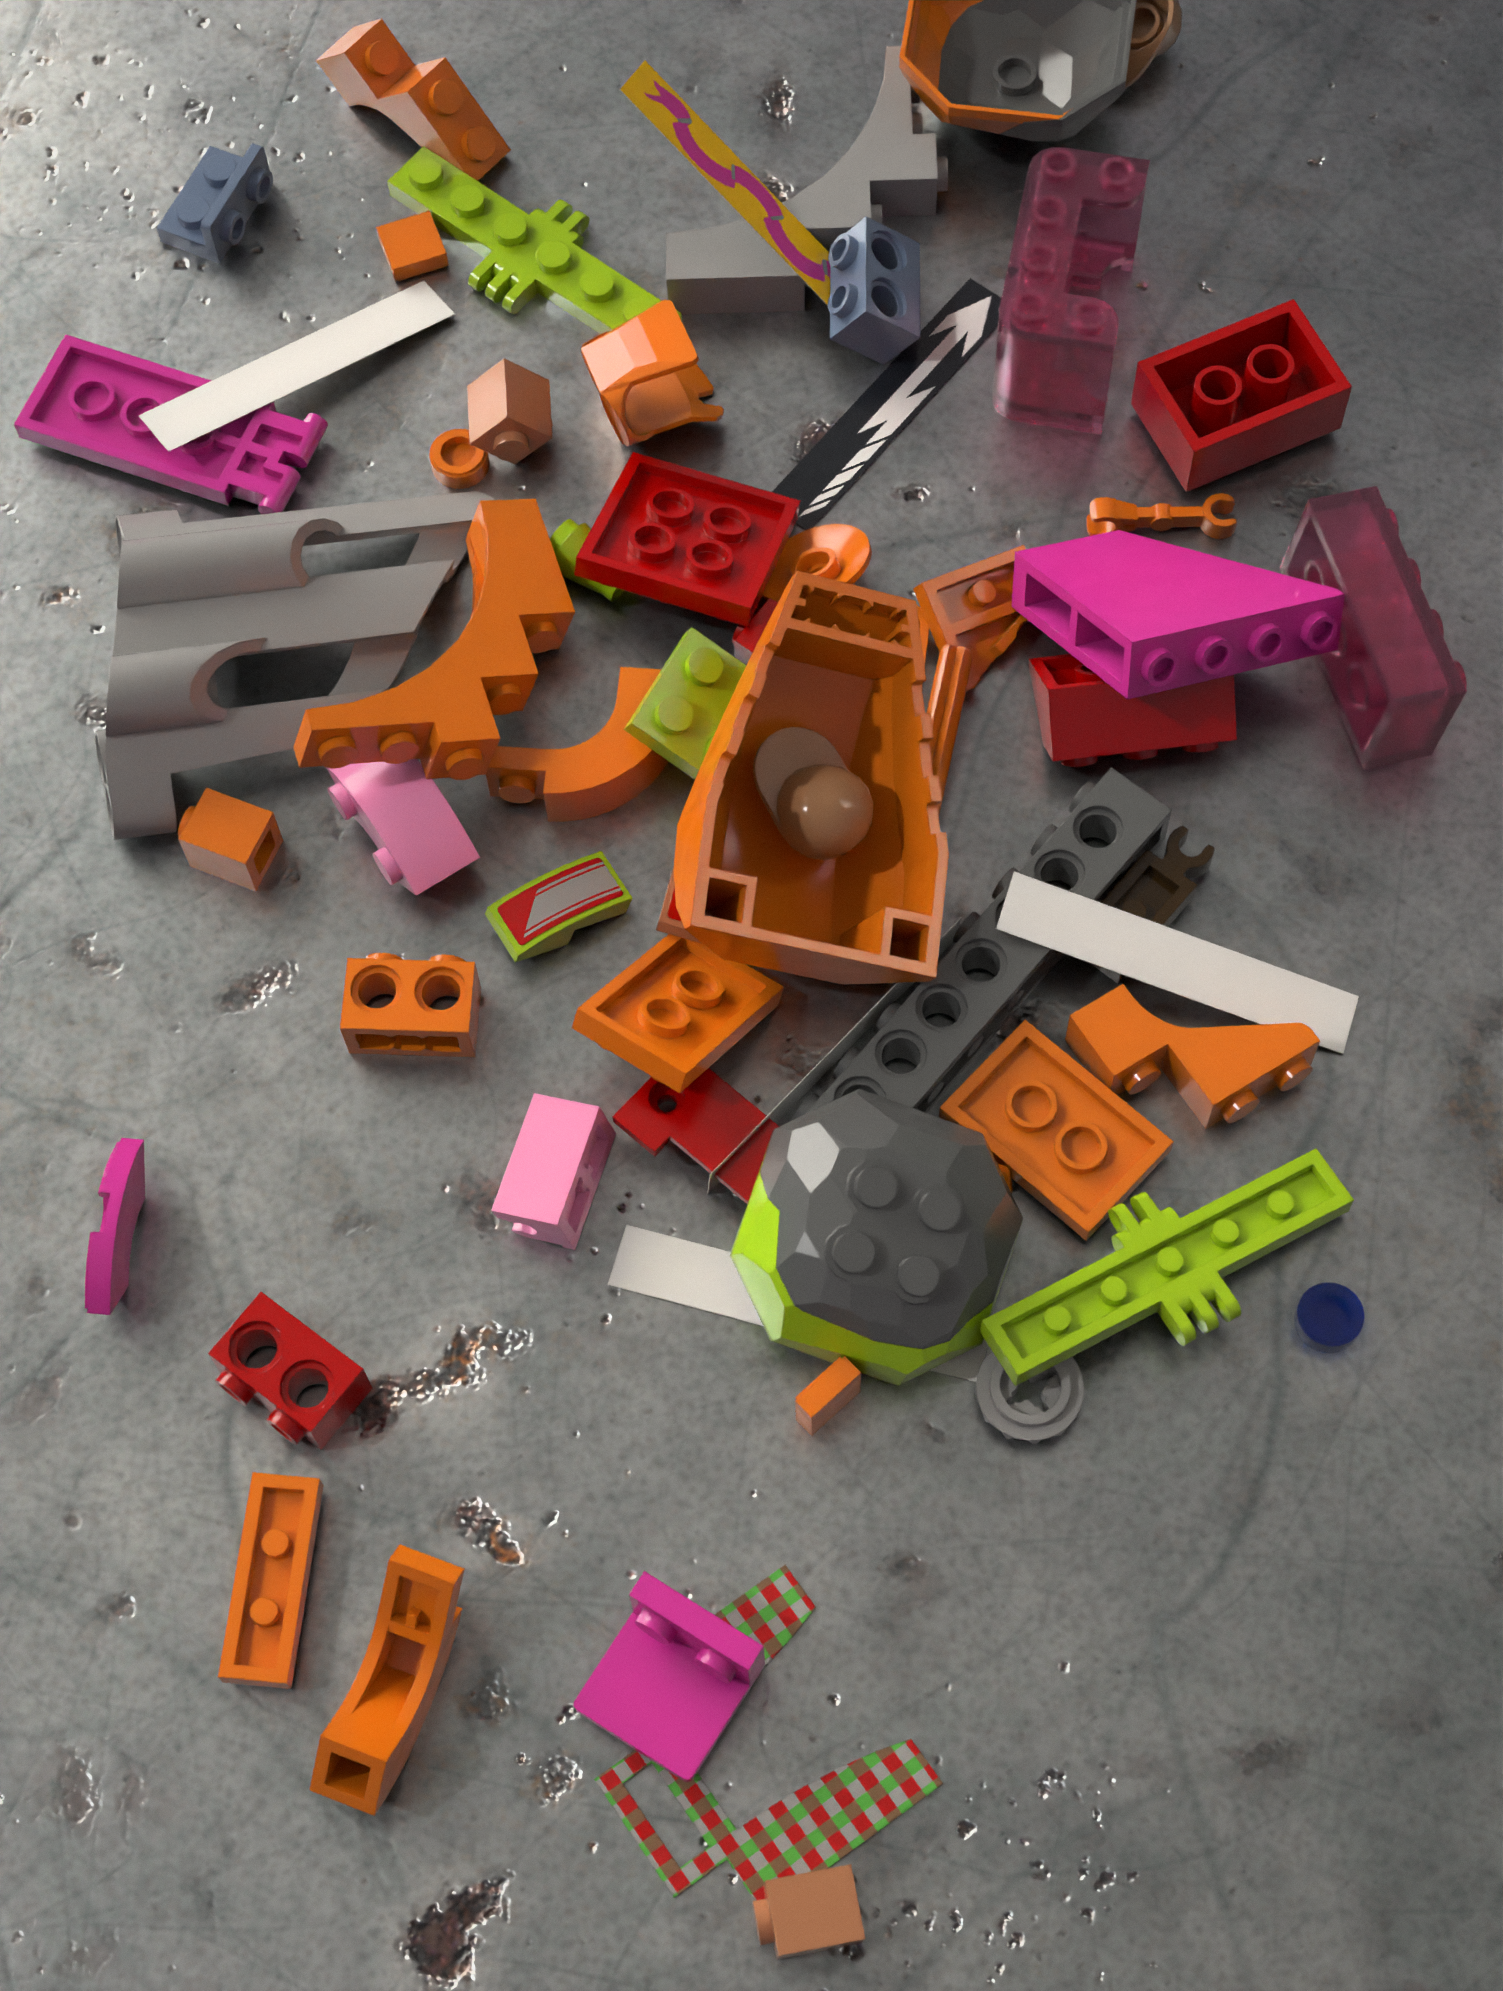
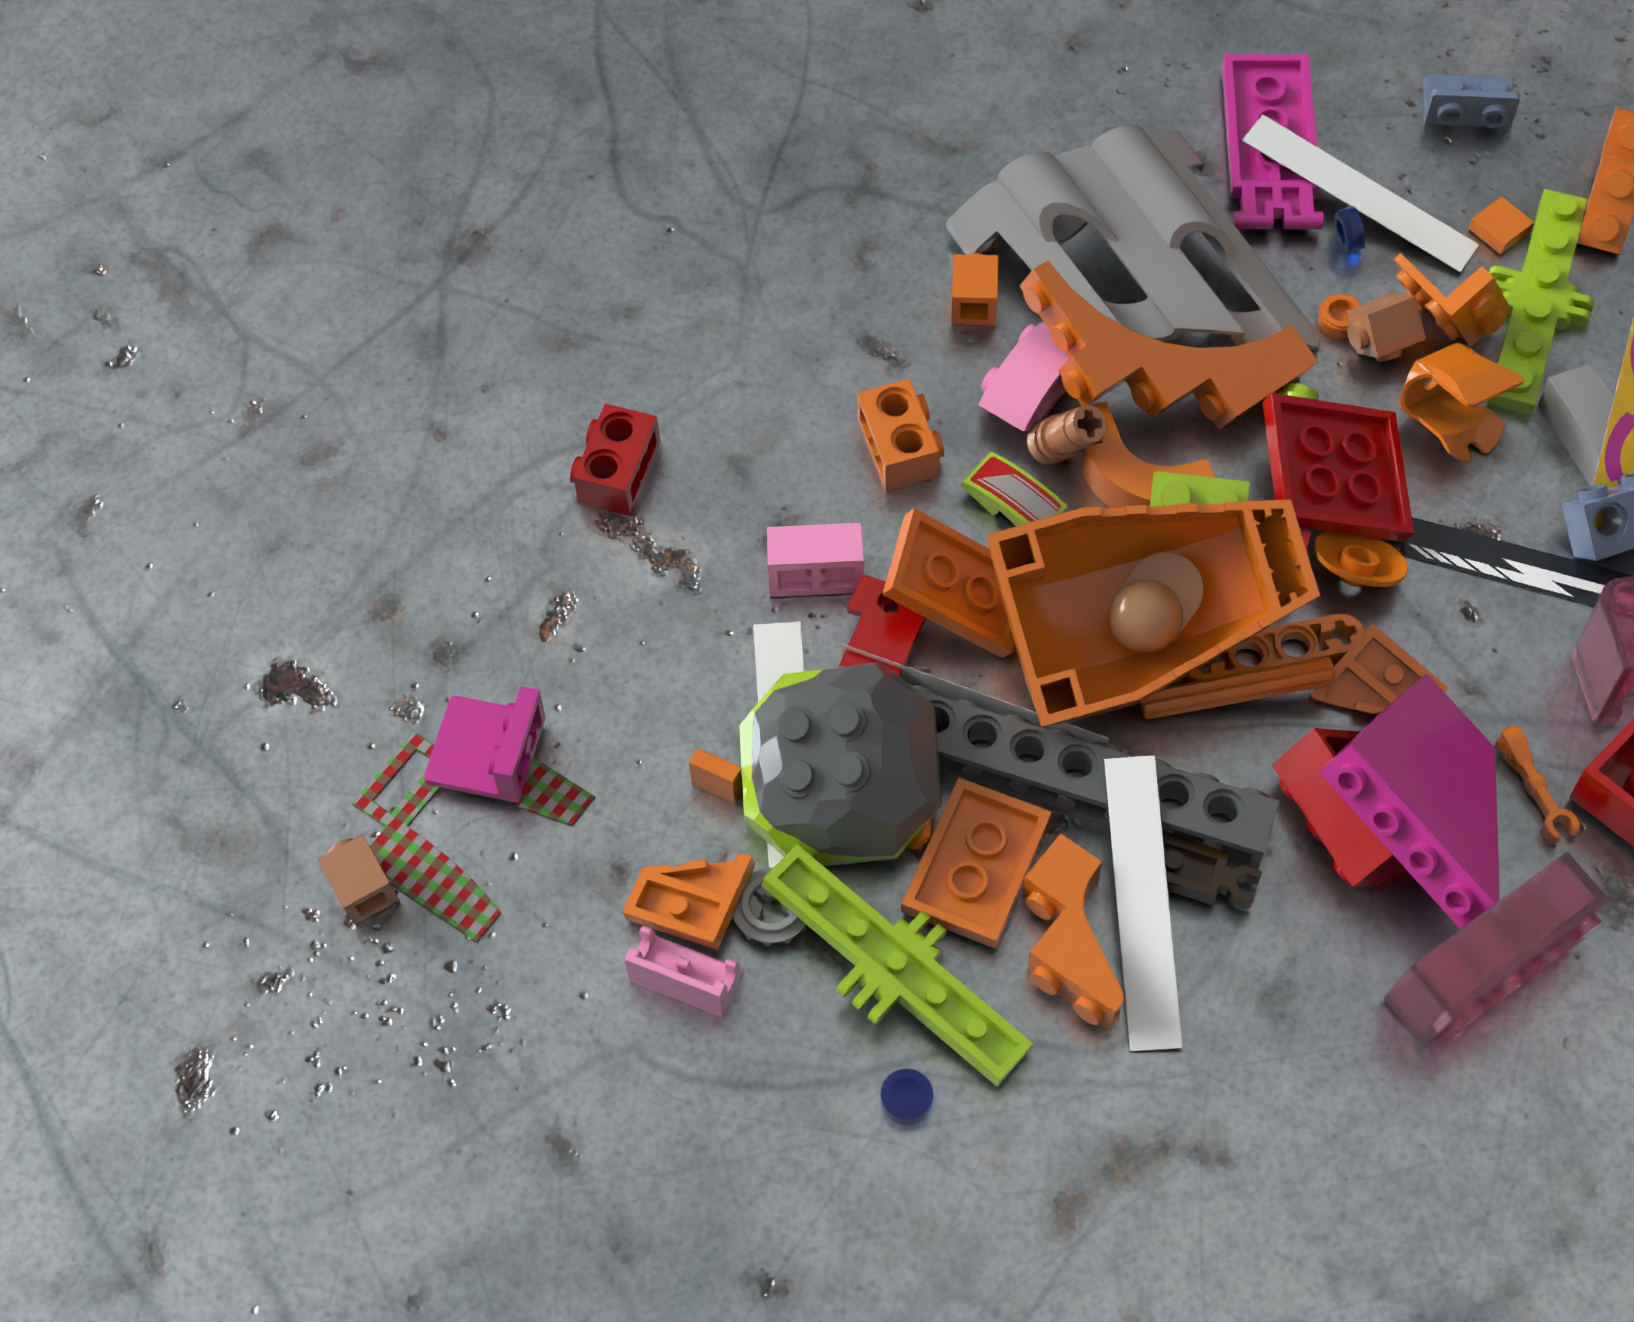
camera: 70 degrees right, 5 degrees down
dark pink tile [85,1138,145,1315] -> none
orange plate [218,1472,324,1689] -> none
orange arch [309,1544,465,1816] -> none
none -> orange wing [622,854,756,950]
none -> bright pink hinge [624,926,743,1018]
none -> nougat axle [1027,405,1107,465]
none -> clear blue tile [1334,206,1366,253]
none -> orange bracket [1393,253,1512,348]

